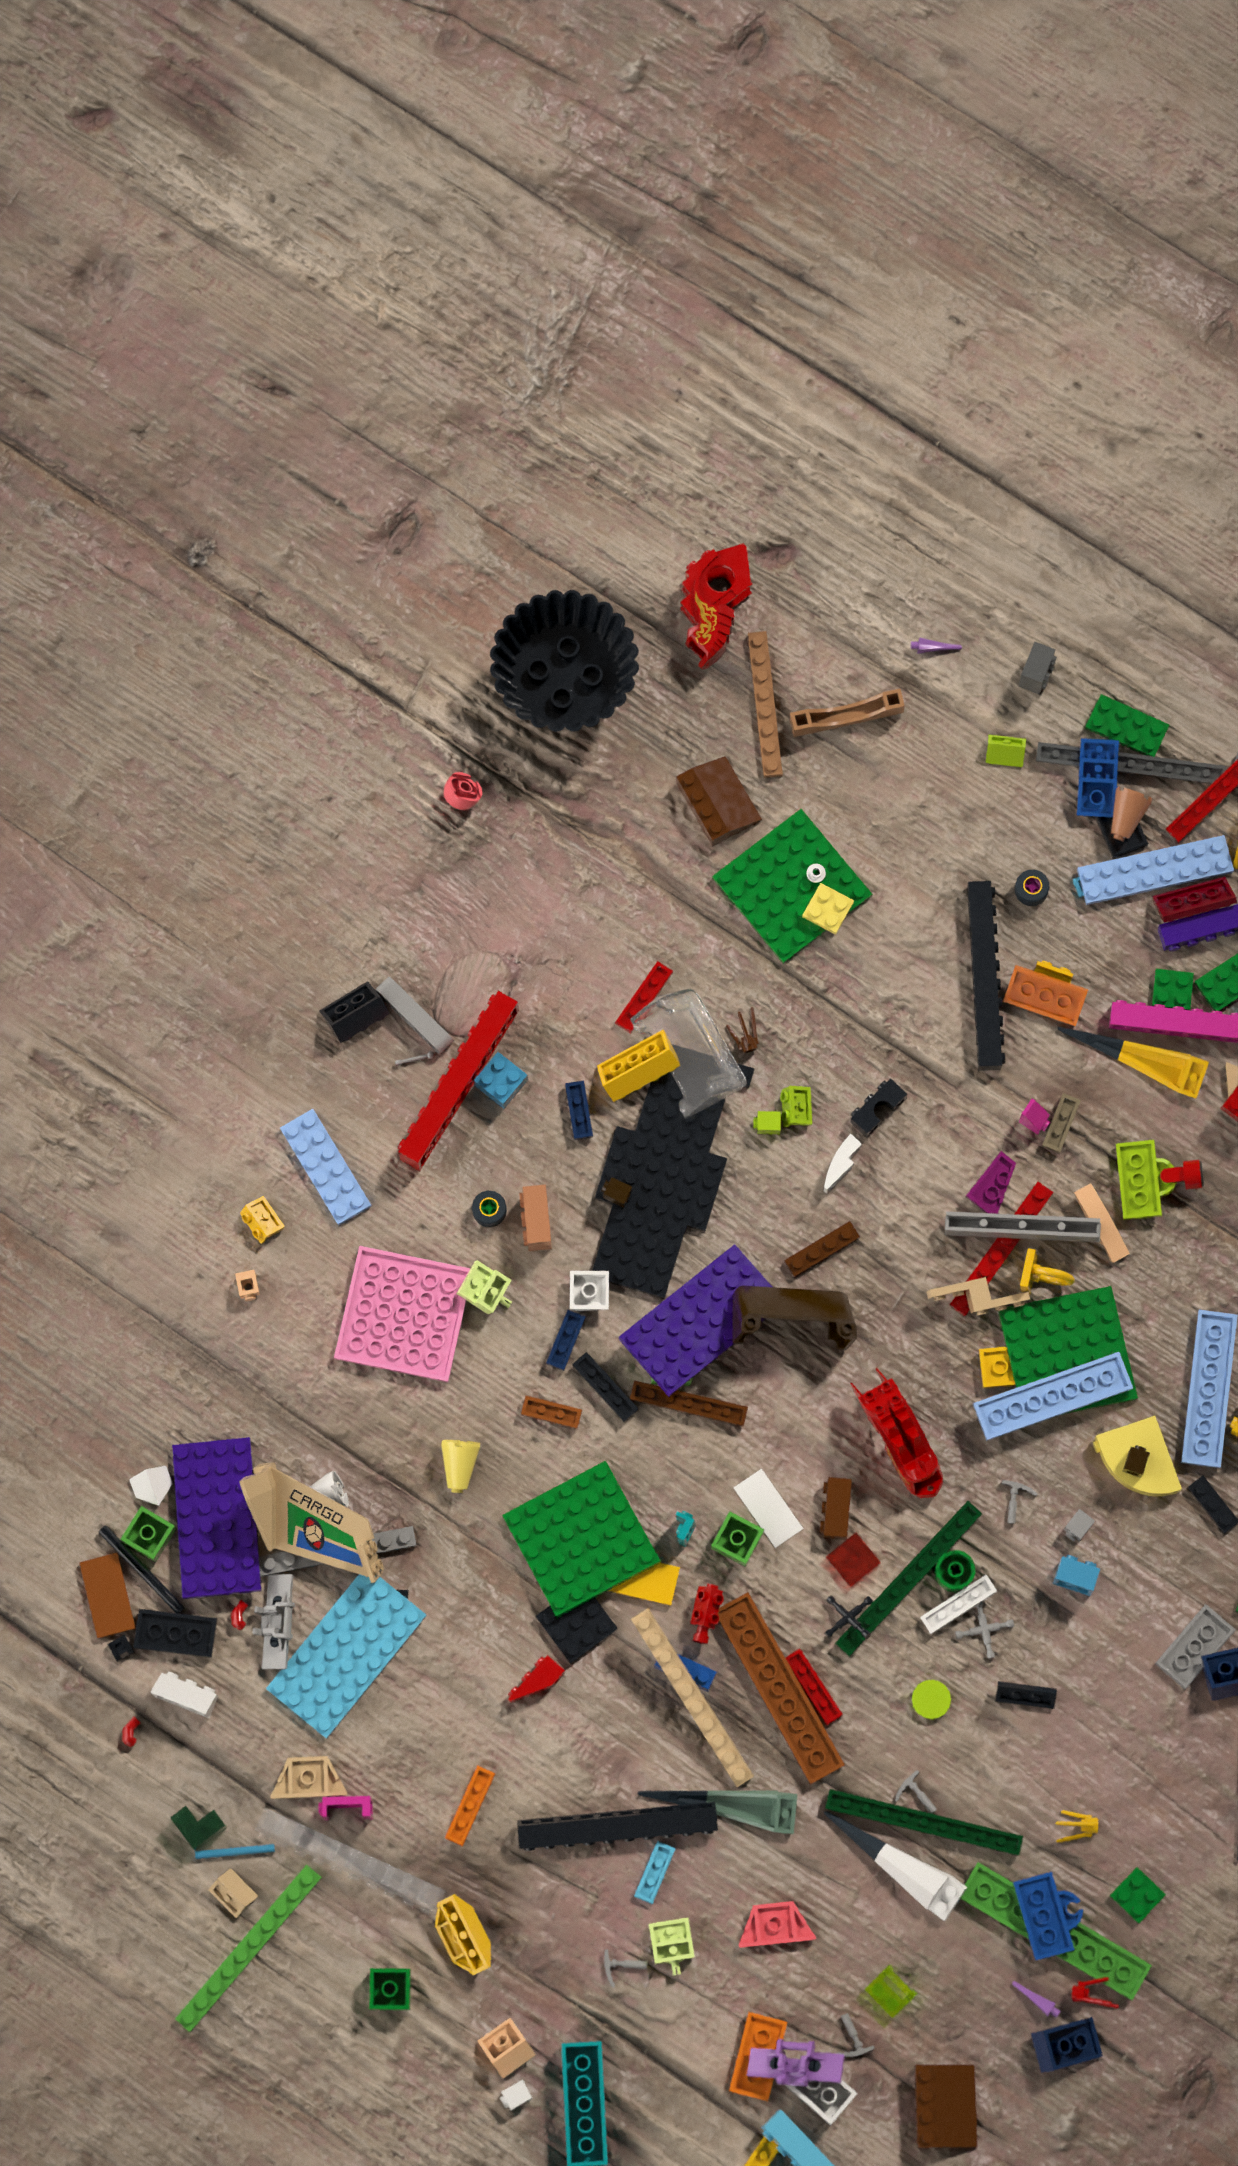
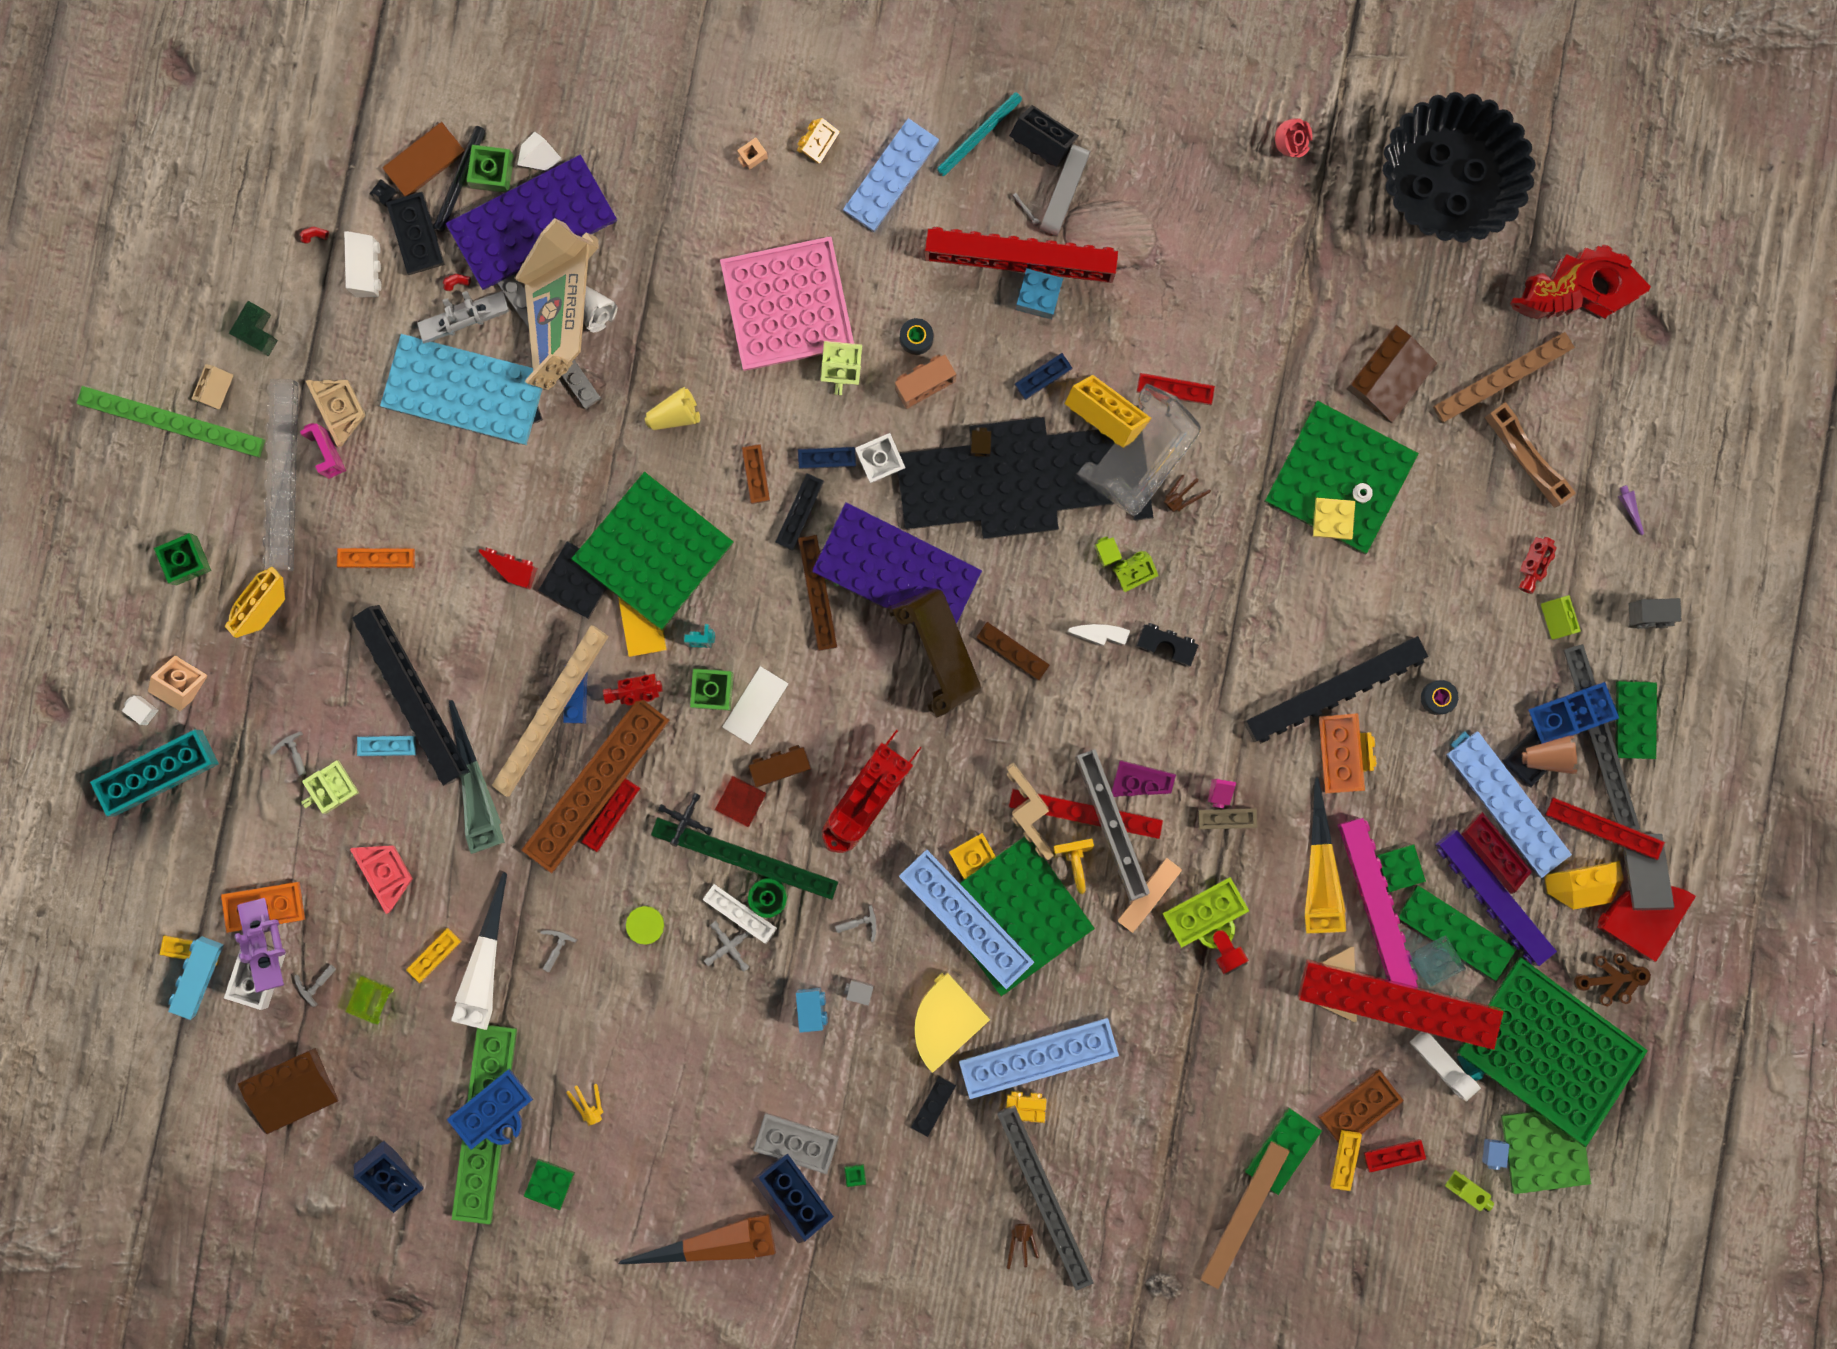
camera: 65 degrees right, 10 degrees up
dark azure bar [195,1844,275,1859] -> none
dark green plate [825,1789,1024,1856] -> none
black plate [995,1681,1057,1709] -> none
medium lavender piece [1012,1981,1061,2018] -> none
red plant [1072,1977,1119,2008] -> none
dark brown brick [1122,1445,1150,1478] -> none
none -> yellow tile [406,928,462,983]
none -> teal axle [937,92,1022,176]
none -> red brick [1518,537,1557,594]

